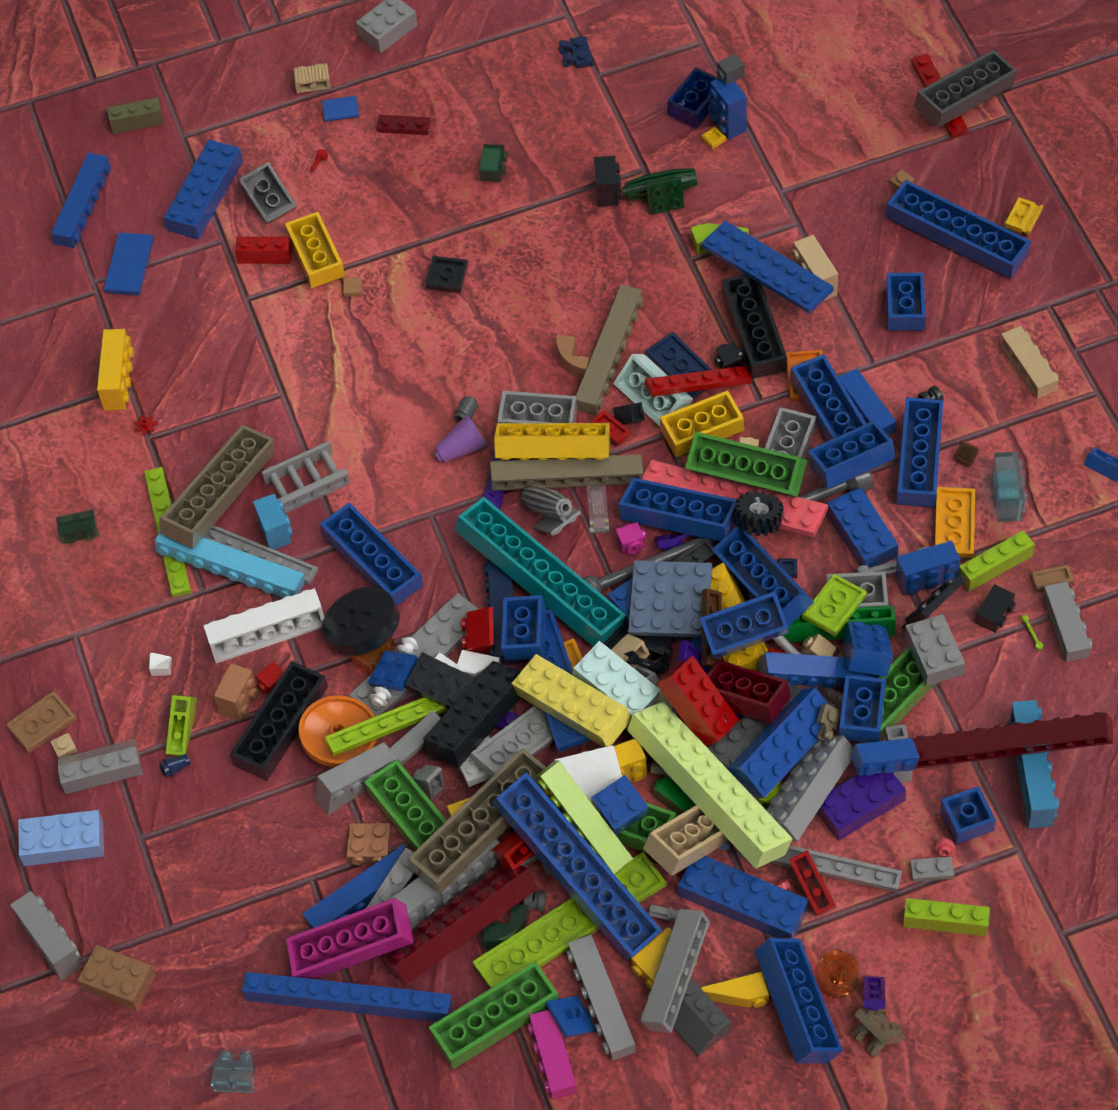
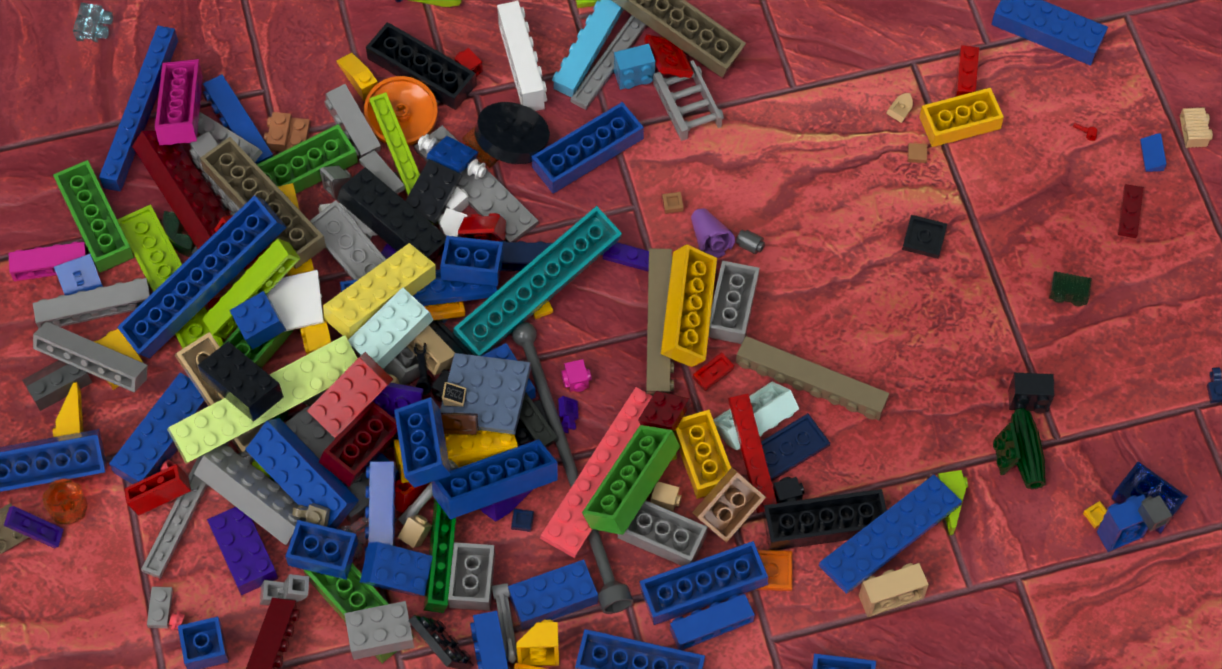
camera: 90 degrees right, 5 degrees up
nougat brick [214,663,258,722] -> none
dark grey slope [238,161,297,224] -> none
light grey plate [521,486,581,536] -> none
medium nougat brick [557,335,590,379] -> none
clear brick [586,485,610,533] -> none
black panel [613,402,645,425] -> none
blue brick [618,477,736,541] -> none
light grey axle [649,905,679,923] -> none
black wheel [733,490,784,536] -> none
lime tile [802,574,867,636] -> none
blue brick [807,420,895,489] -> none
blue brick [851,738,920,776] -> none
lime brick [903,898,990,936] -> none
none -> black brick [198,341,284,422]
none -> yellow slope [336,53,378,101]
none -> slope [442,382,466,407]
none -> yellow slope [516,620,559,667]
none -> dark red plate [638,391,691,433]
none -> red plate [644,34,694,78]
none -> medium nougat plate [662,192,684,214]
none -> medium nougat brick [692,468,766,543]
none -> tan plate [886,93,913,123]

